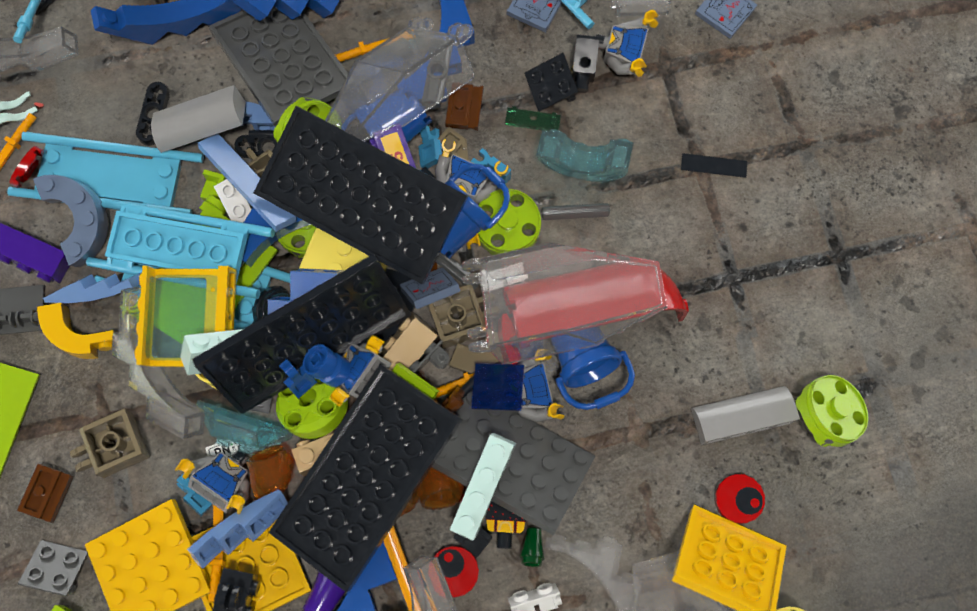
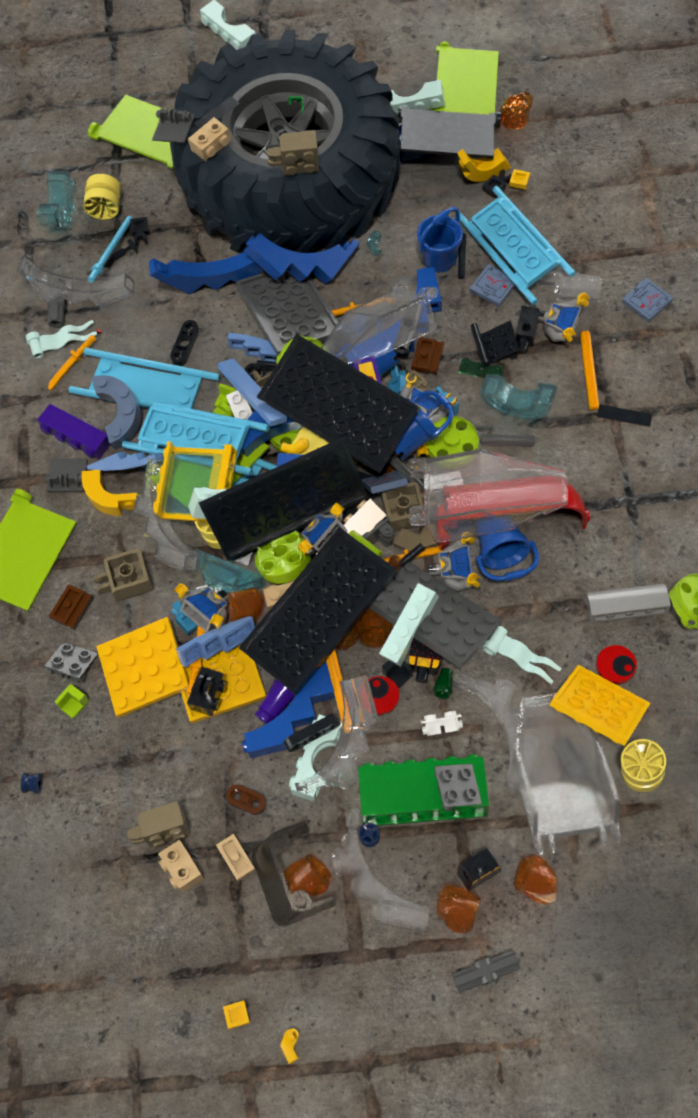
camera: 15 degrees right, 10 degrees down
red tile [10,146,44,188] -> none
light grey brick [151,85,246,153] -> none
blue plate [279,359,317,399] -> none
blue wheel [303,344,351,387] -> none
clear blue hinge [471,363,524,411] -> none
none -> yellow arm [281,438,309,454]
none -> black bar [471,323,490,367]
none -> light aqua flag [482,626,562,685]
none -> light orange axle [580,331,599,410]

